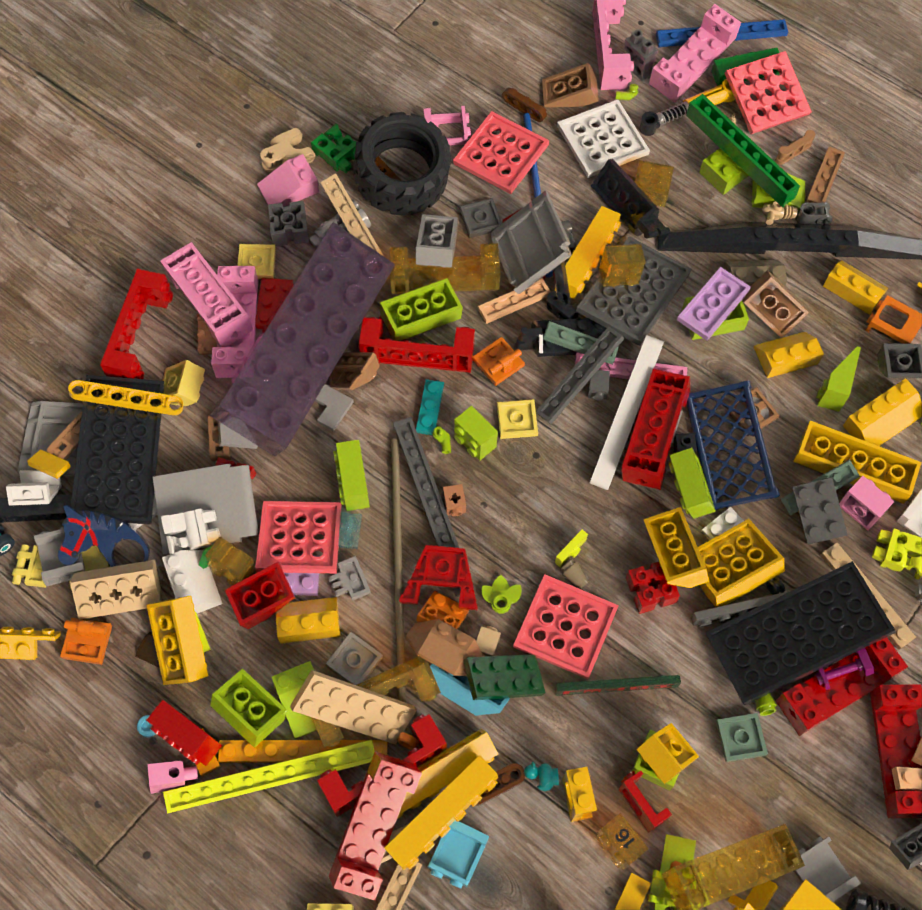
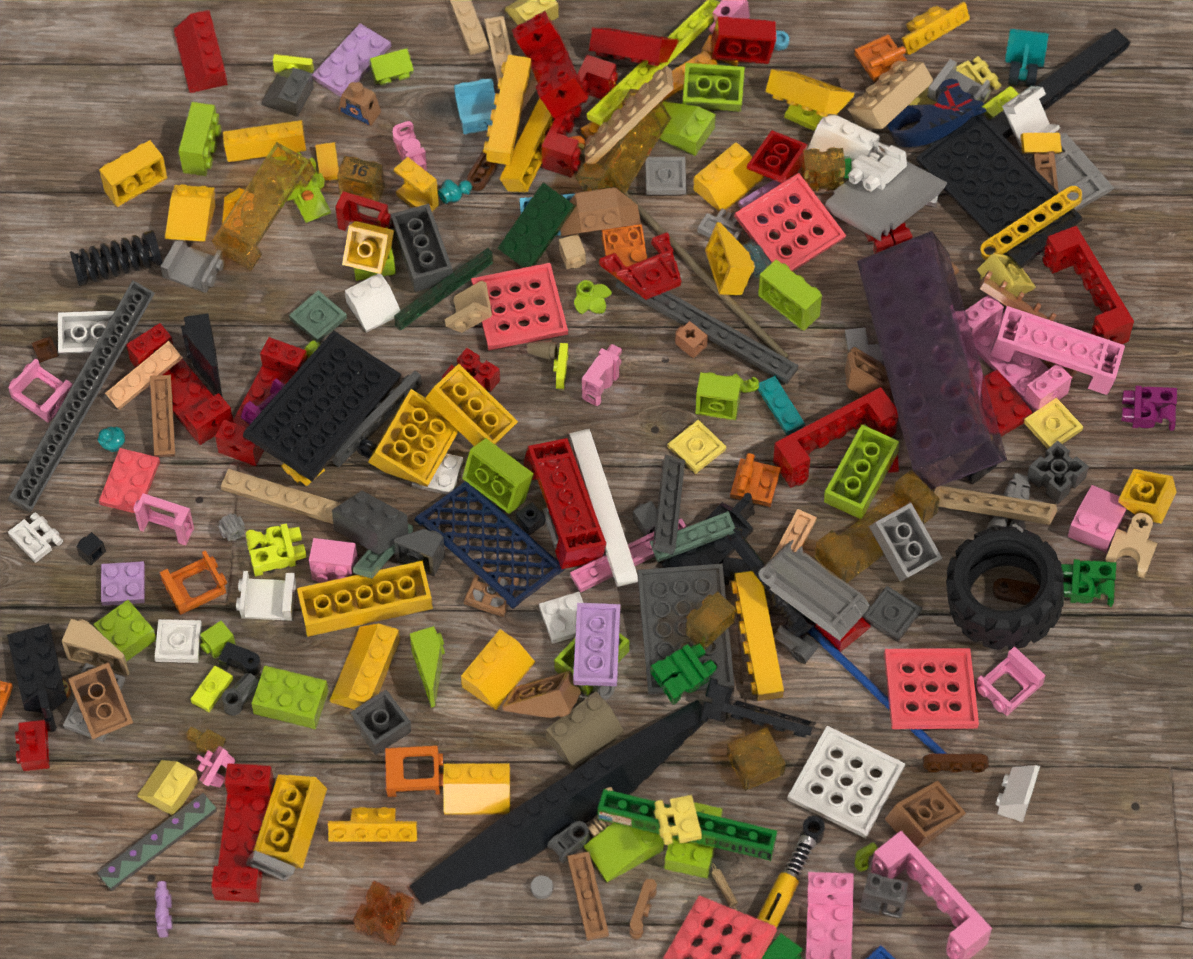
camera: 145 degrees right, 5 degrees down
none -> black slope [181,313,223,397]
none -> white slope [345,273,402,333]
none -> dark grey brick [391,204,453,292]
none -> bright pink hips [393,121,427,171]
none -> dark grey slope [394,529,445,576]
none -> tan bracket [445,281,492,333]
none -> light grey tile [531,875,553,899]
none -> white plate [539,592,583,644]
none -> bright pink hips [582,344,622,406]
none -> red slope [589,27,679,66]
none -> green hips [650,643,717,706]
none -> light yellow plate [654,795,702,845]
none -> yellow slope [705,222,755,295]
none -> nougat hinge [979,271,1056,321]
none -> neon yellow plate [982,86,1019,120]
none -> white slope [996,765,1040,822]
none -> yellow slope [1118,469,1177,524]
none -> magenta hips [1121,385,1177,431]

